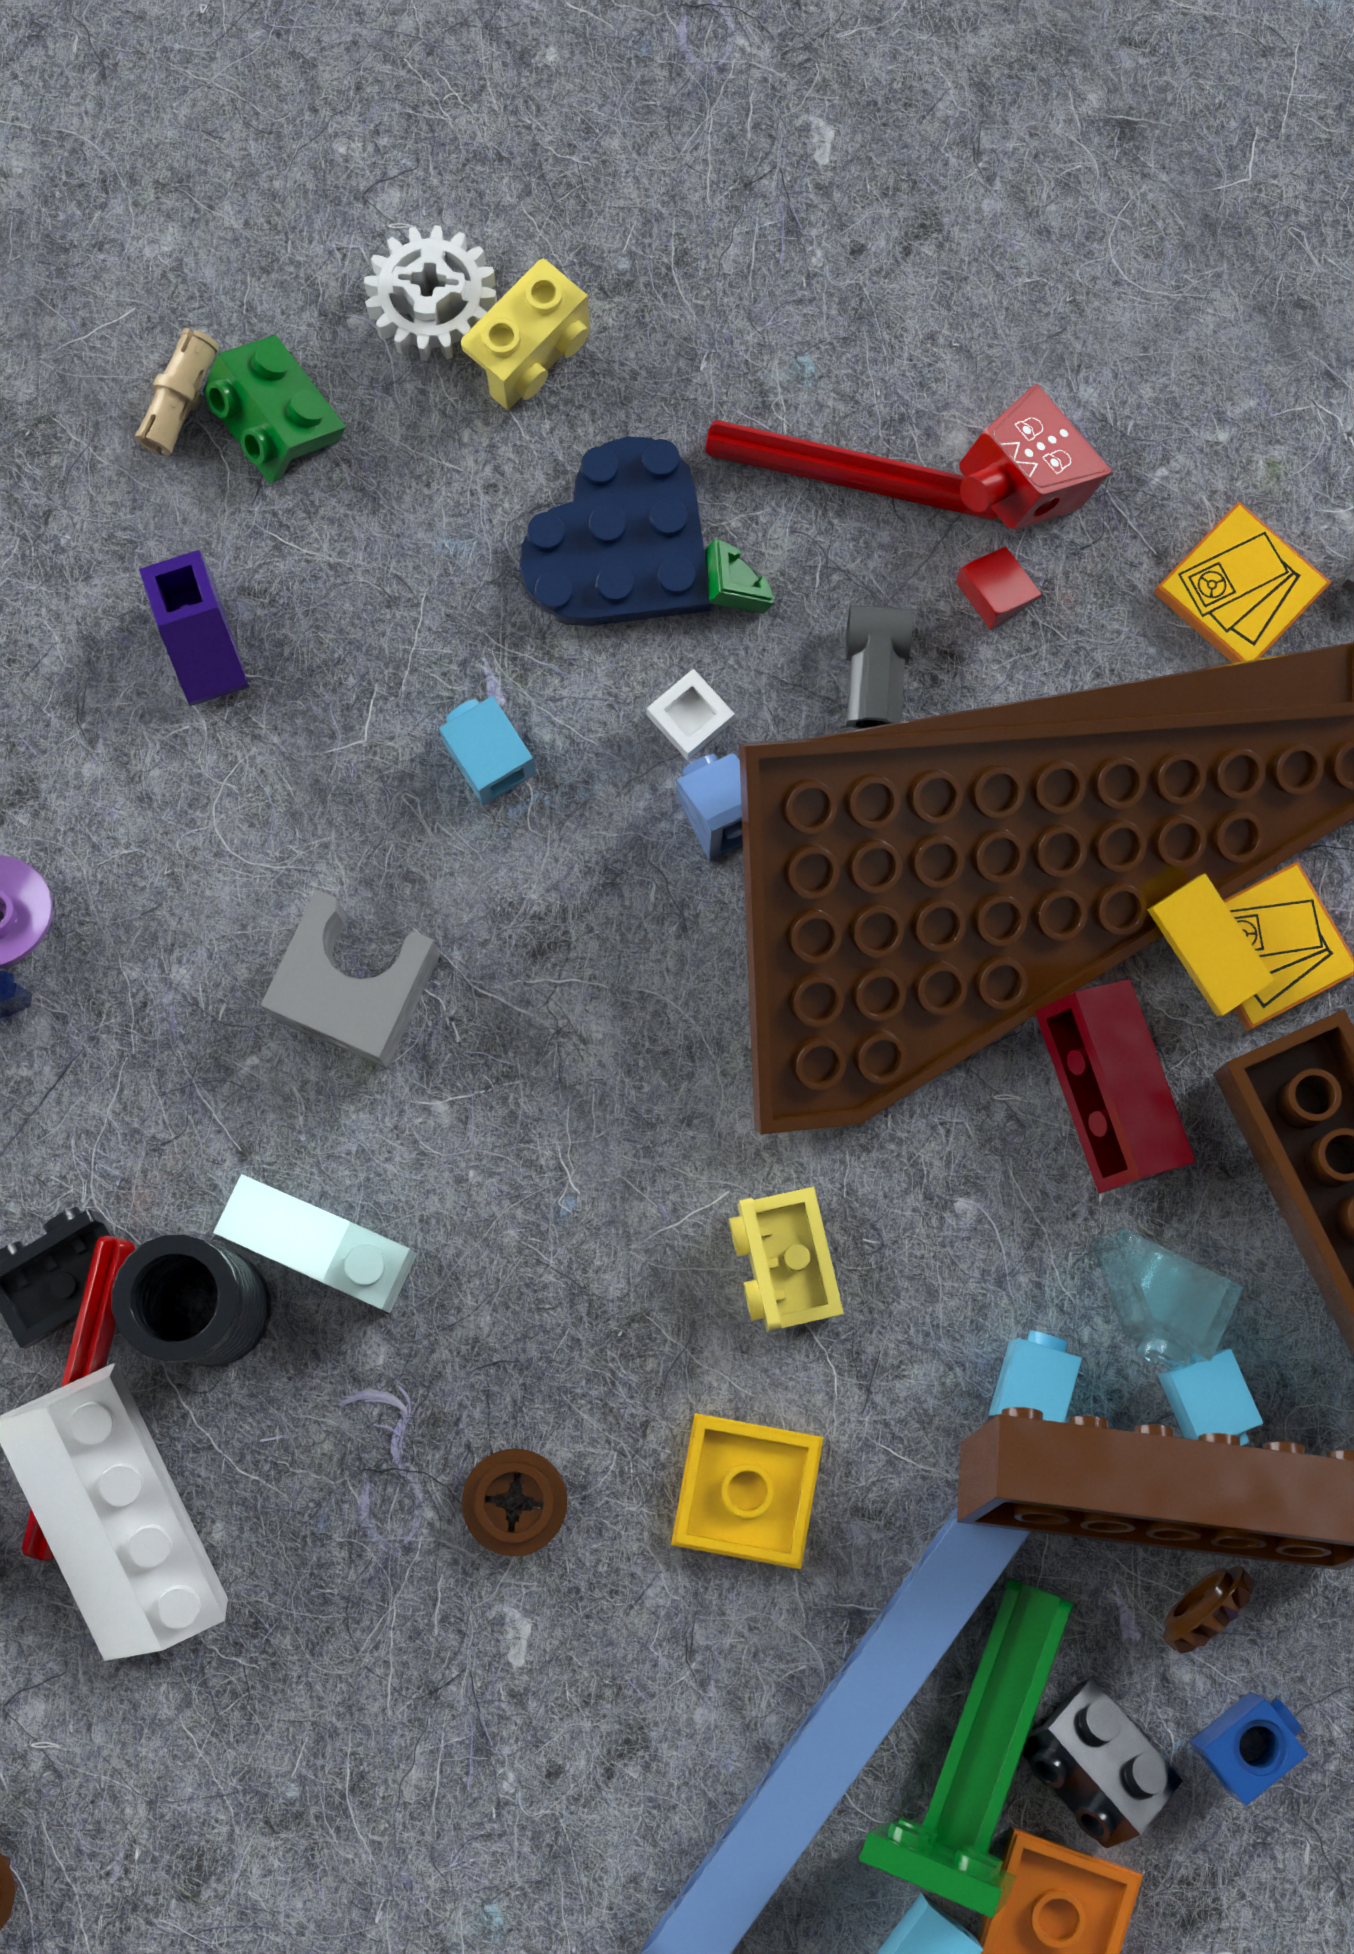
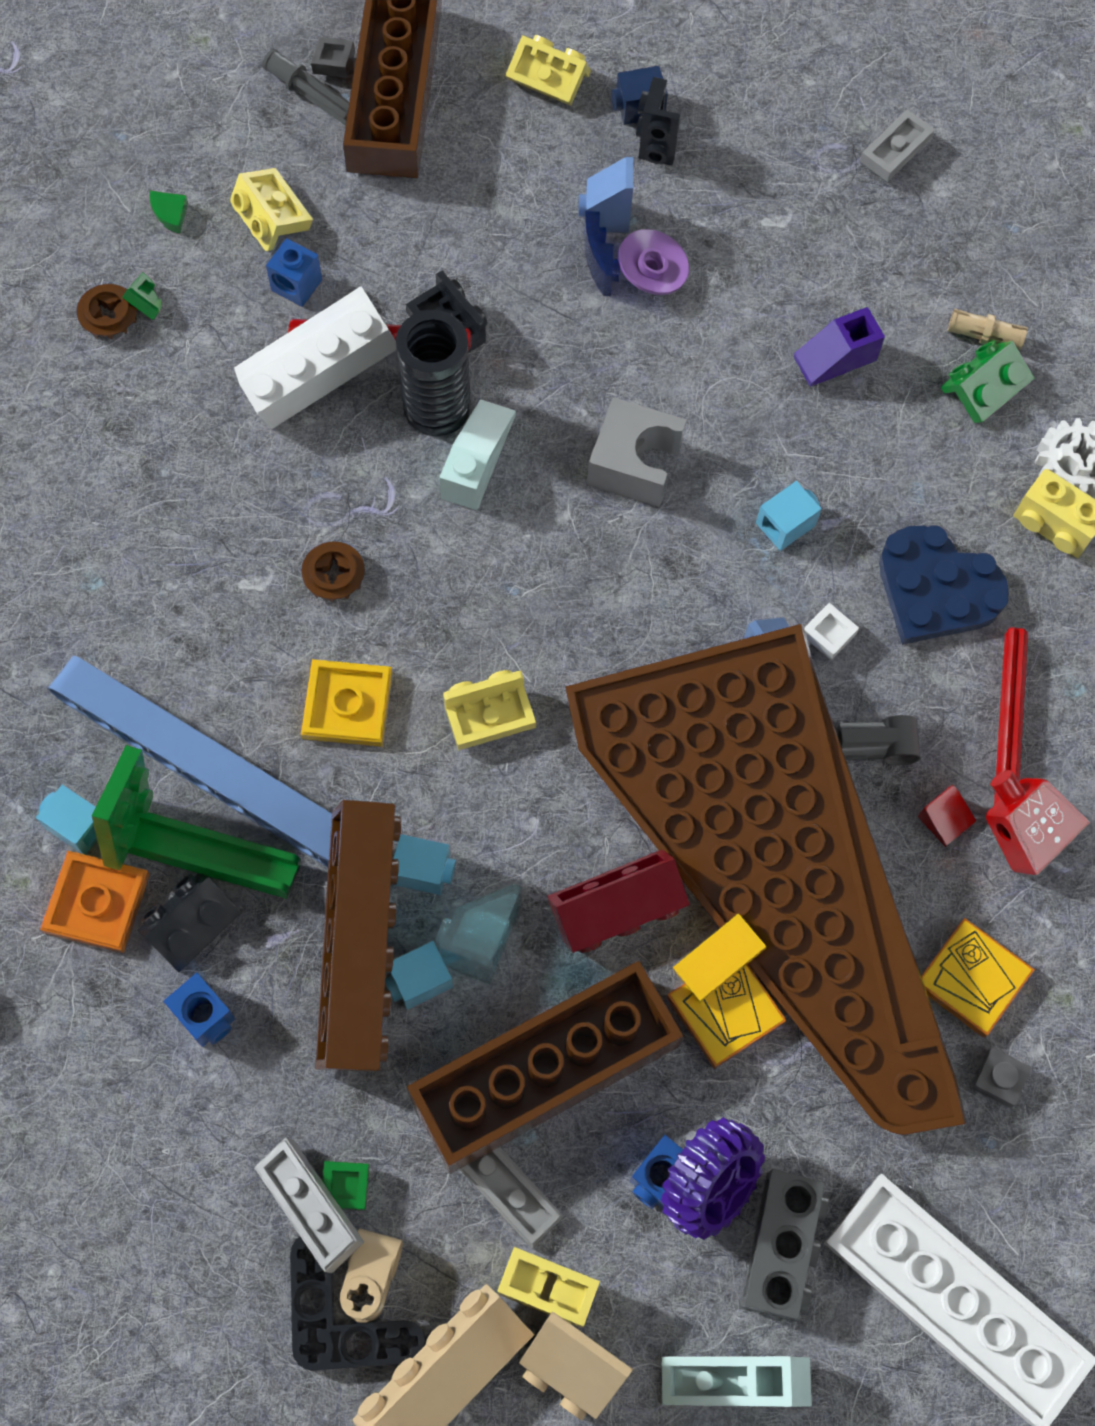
camera: 85 degrees right, 10 degrees down
green tile [705,539,774,614] -> none
reddish brown gear [1163,1566,1255,1654] -> none

